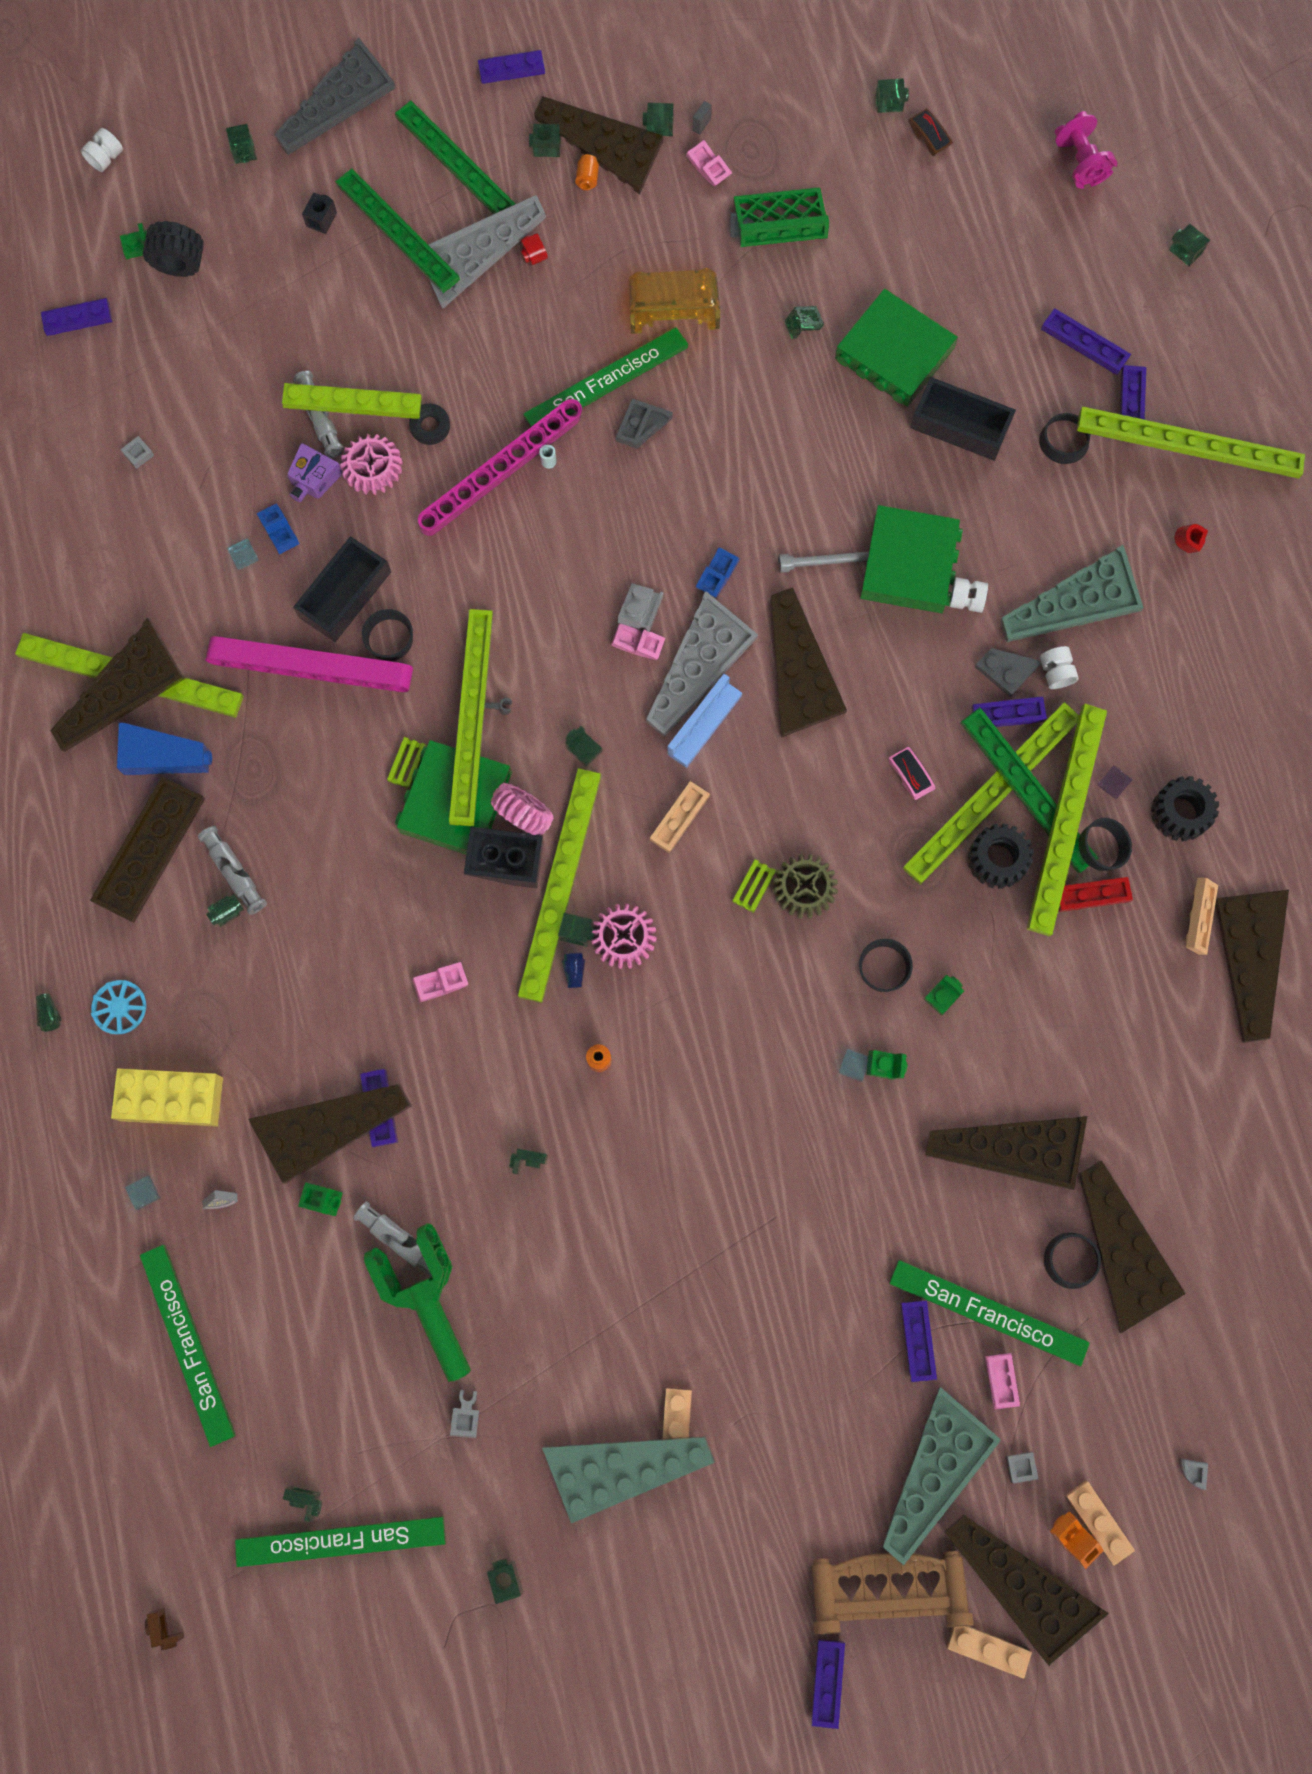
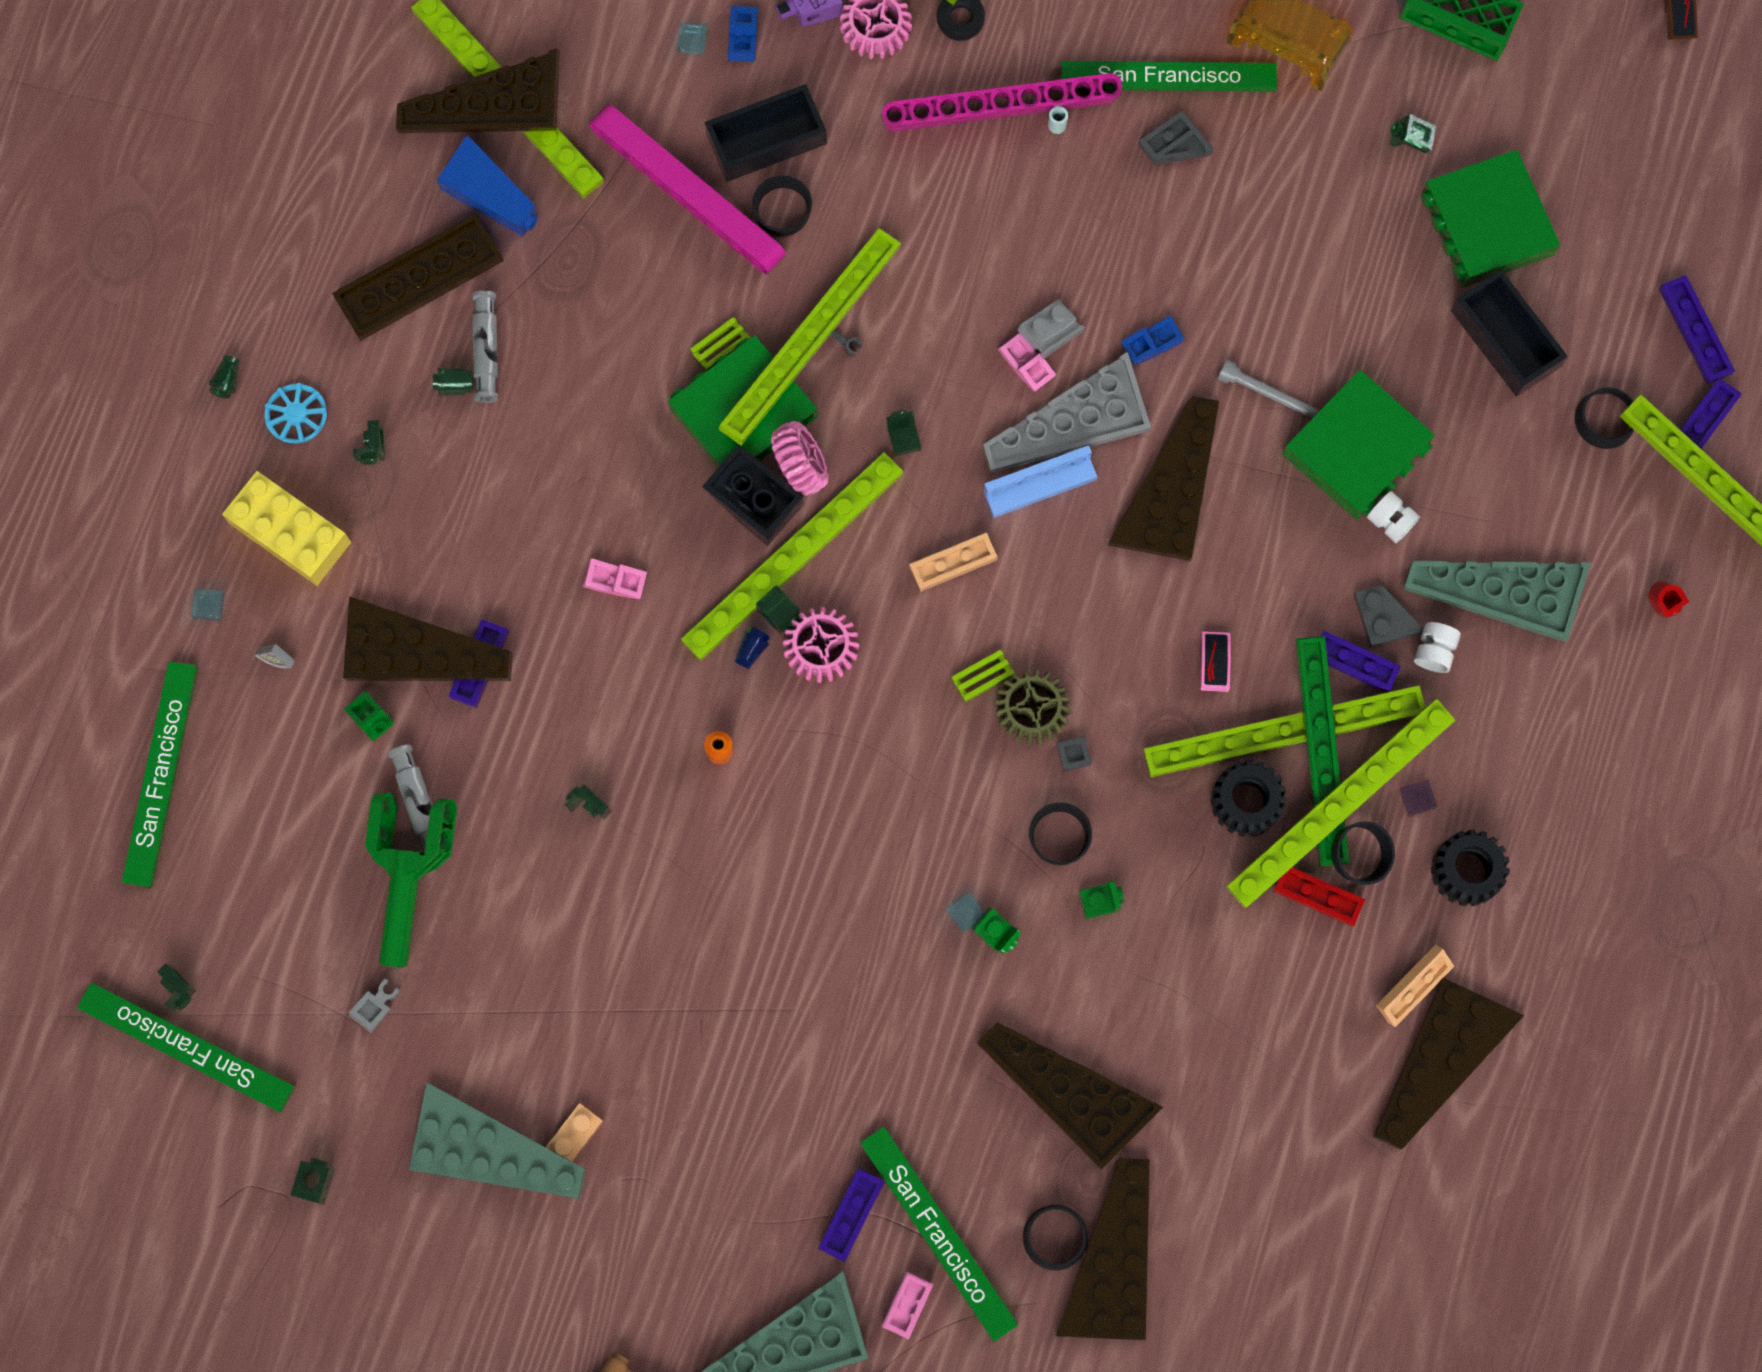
camera: 30 degrees right, 0 degrees up
none -> clear green bracket [352,420,385,465]
none -> dark grey tile [1056,736,1092,772]

